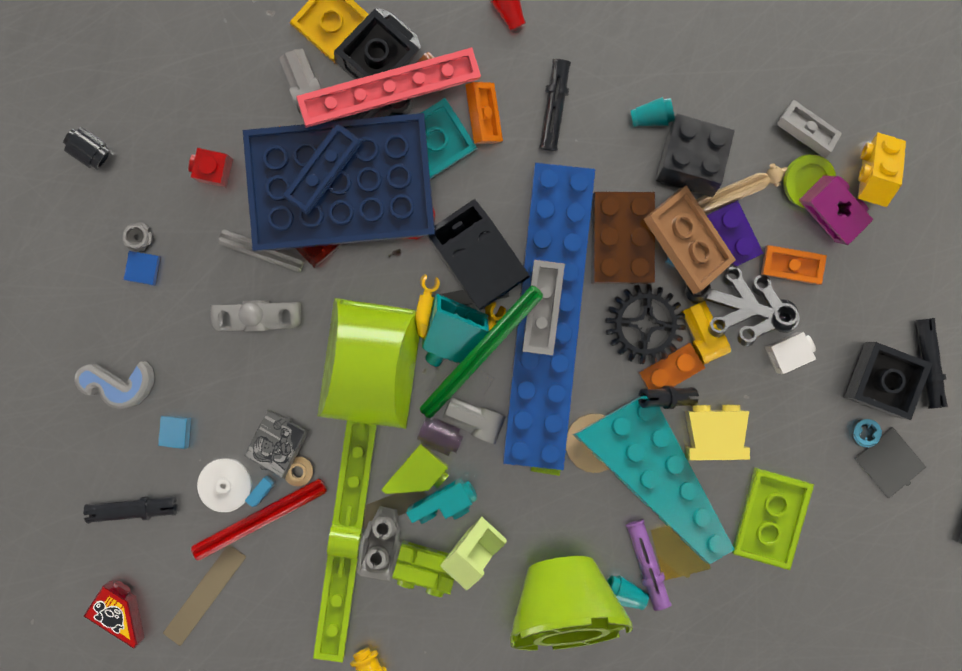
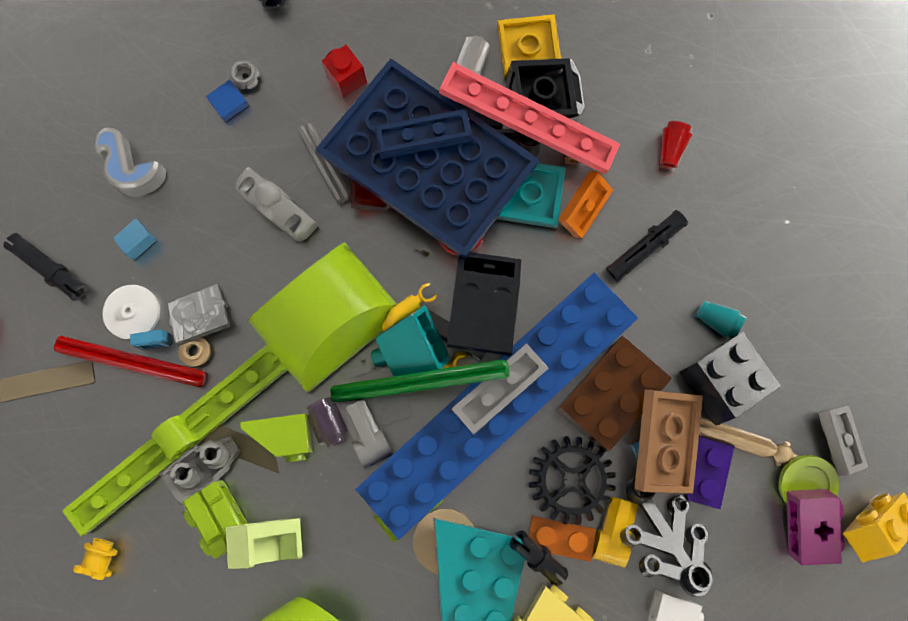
camera: 45 degrees right, 10 degrees down
teal plate [406,477,478,524] -> none
orange plate [761,245,827,285] -> none

